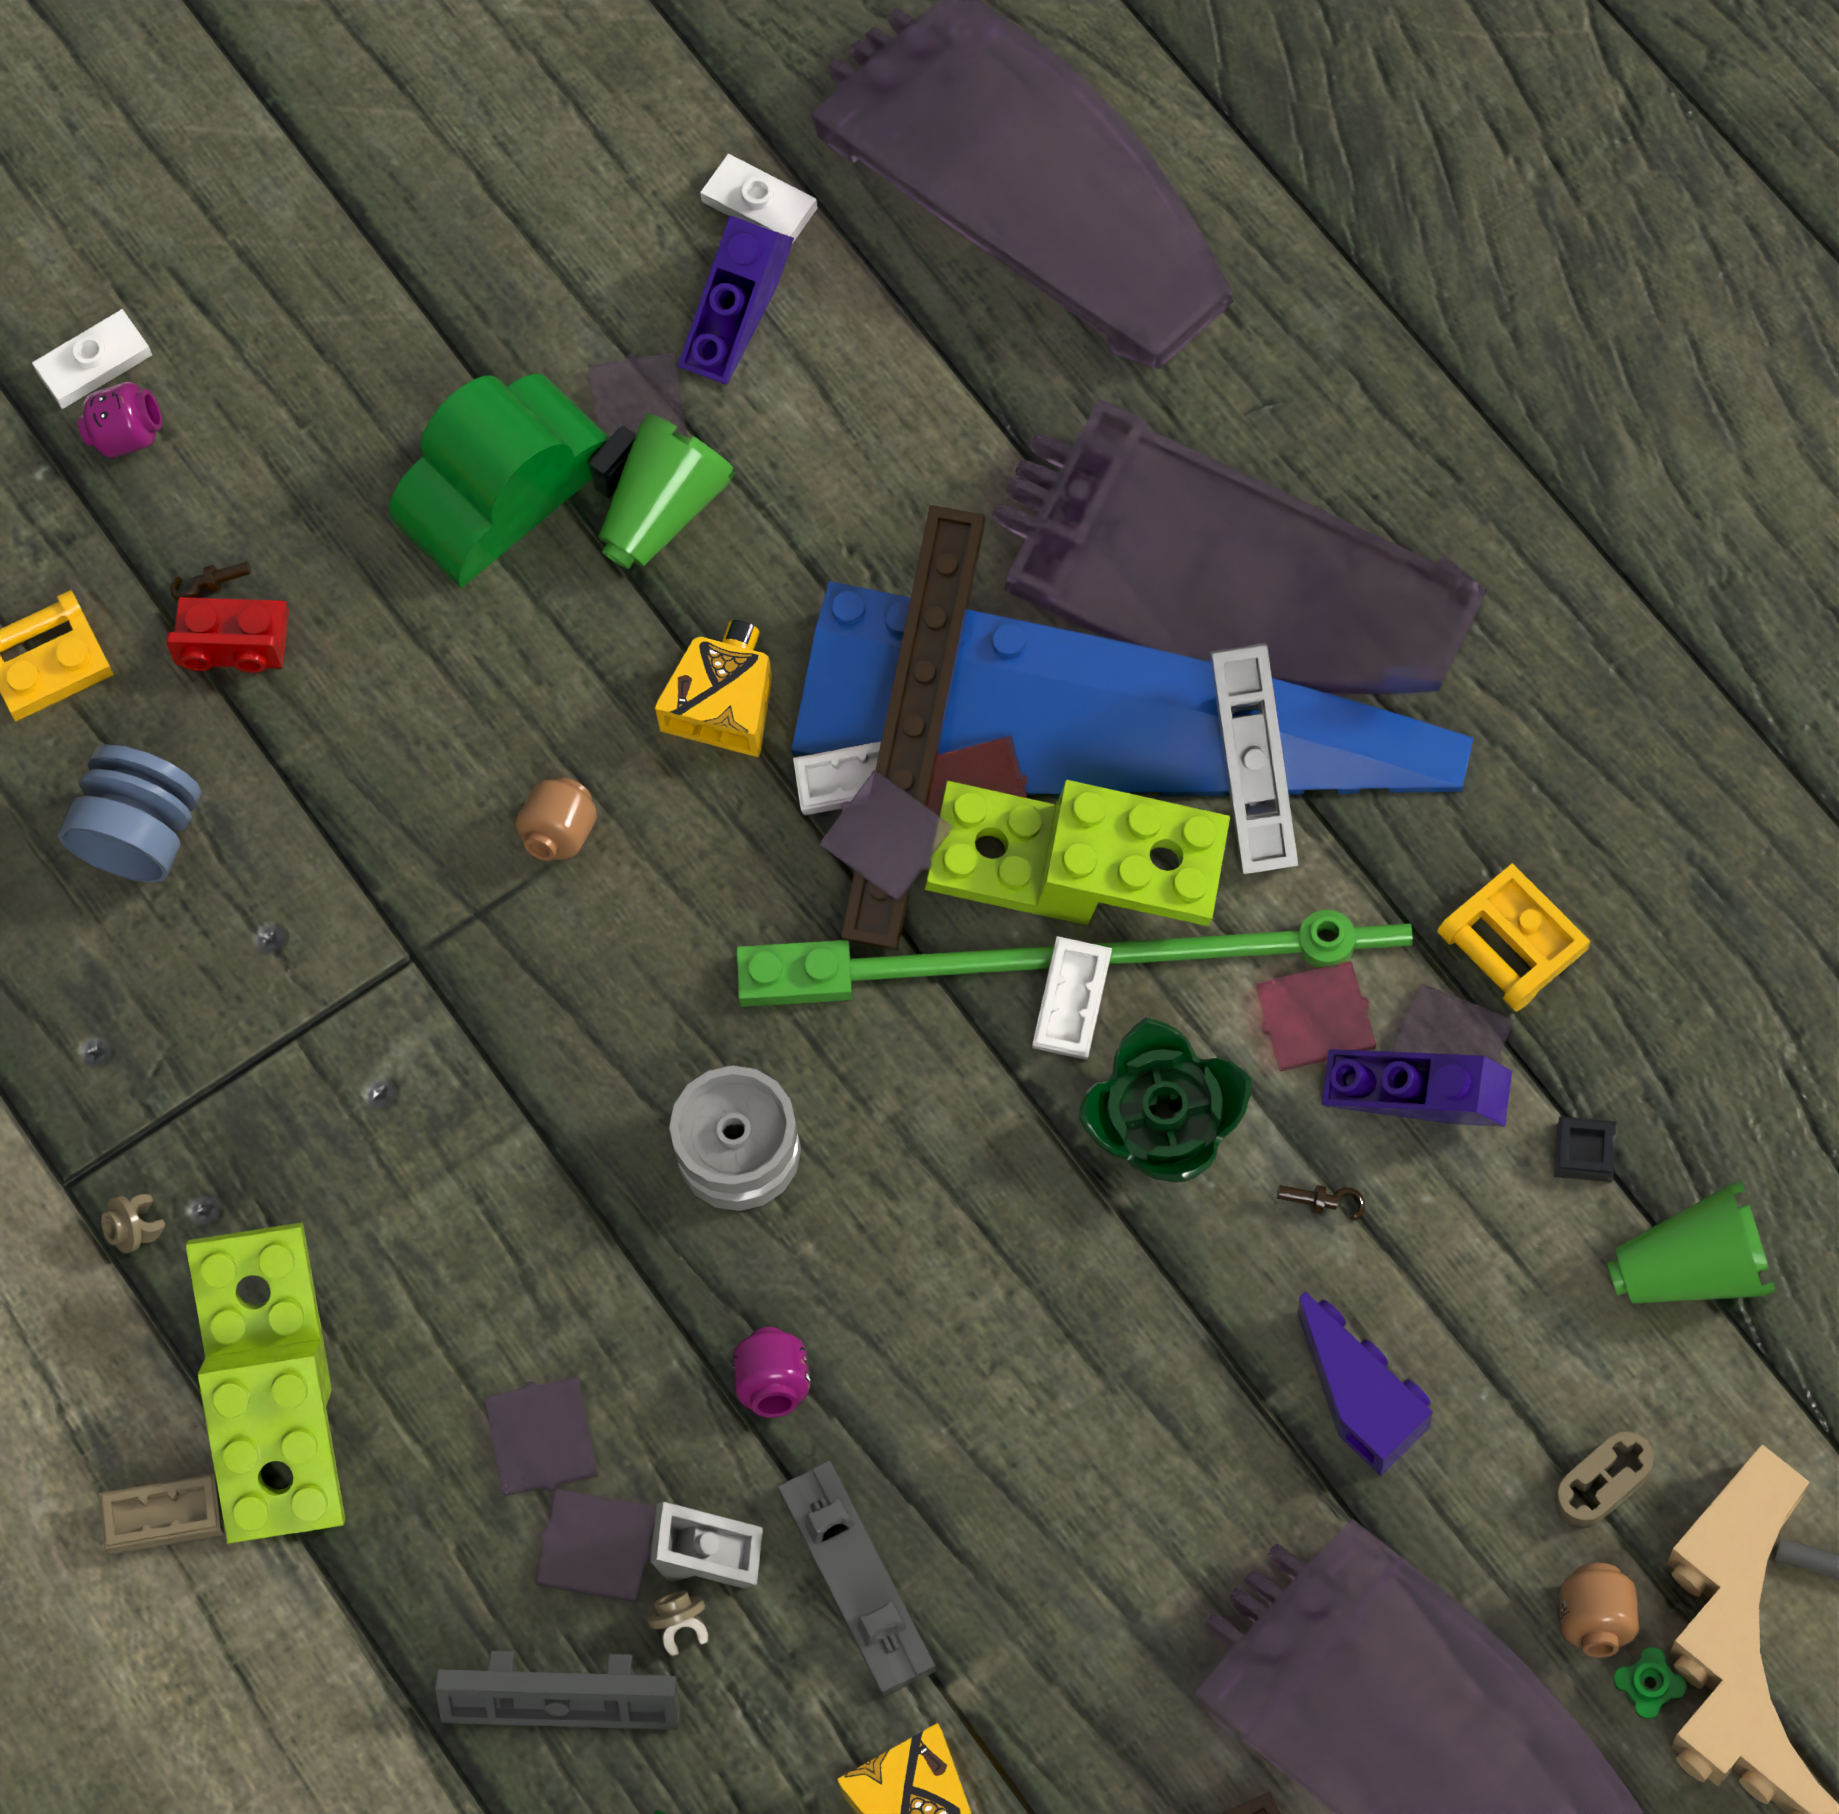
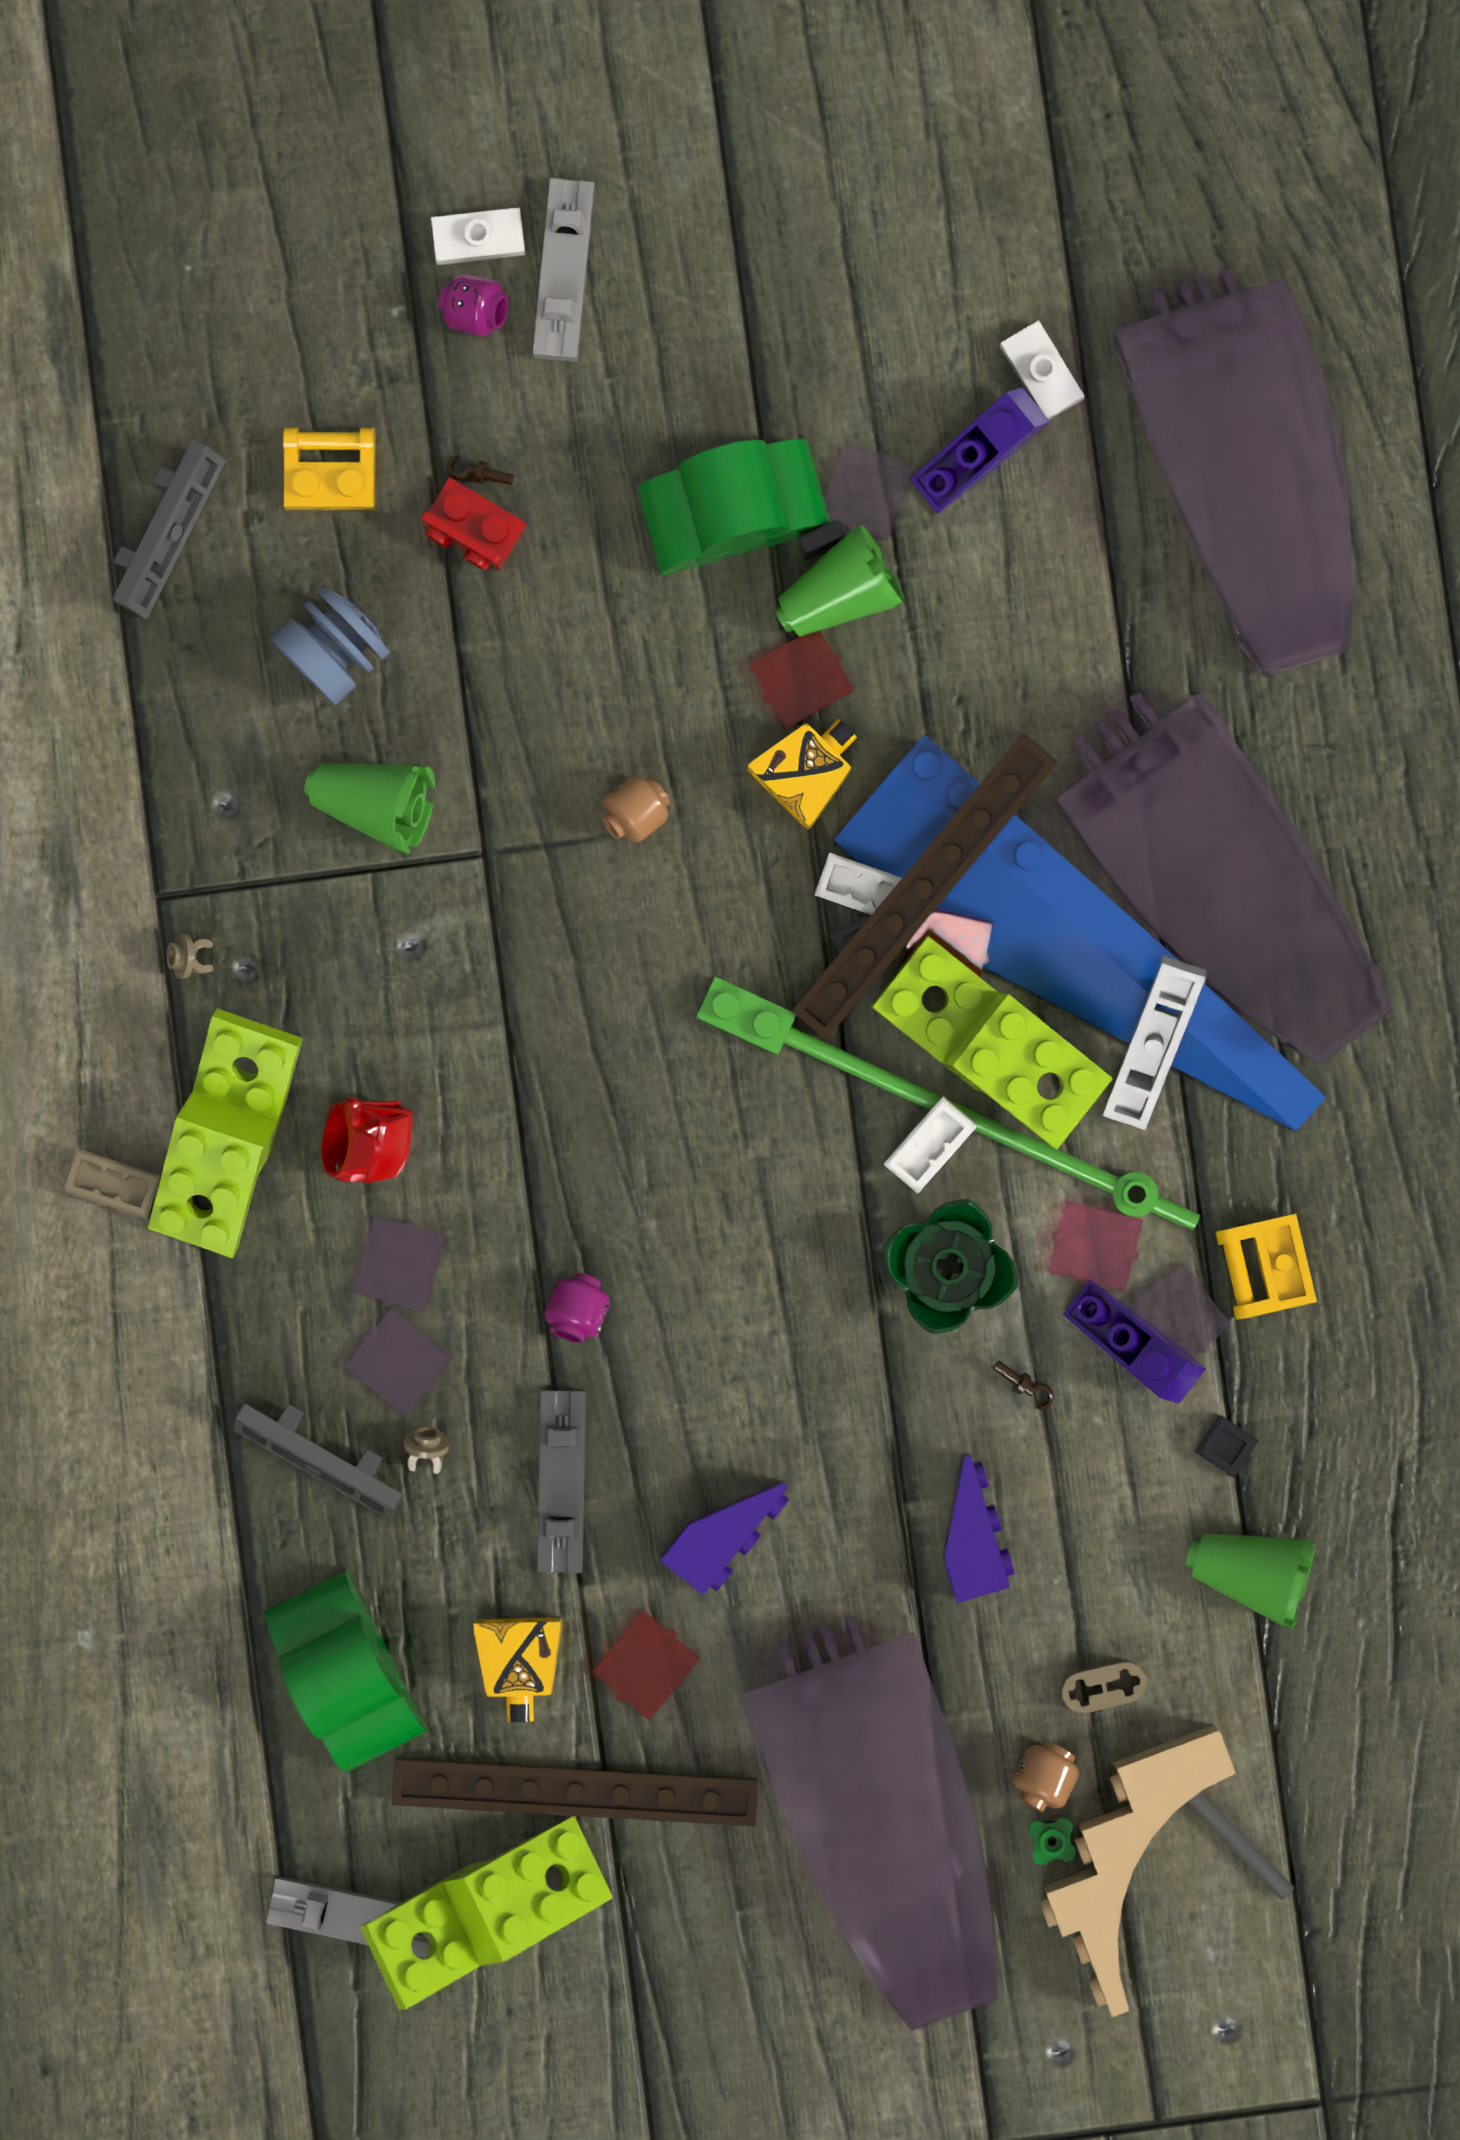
camera: 25 degrees right, 20 degrees up
light grey slope [650,1502,763,1589] -> none
light grey wheel [669,1065,801,1211] -> none
clear purple piece [820,770,954,902] -> none
none -> bright green cone [304,763,435,854]
none -> red piece [321,1097,413,1184]
none -> light grey hinge [533,178,595,362]
none -> clear red piece [592,1610,700,1720]
none -> dark purple slope [660,1480,789,1595]
none -> clear red piece [750,631,854,729]

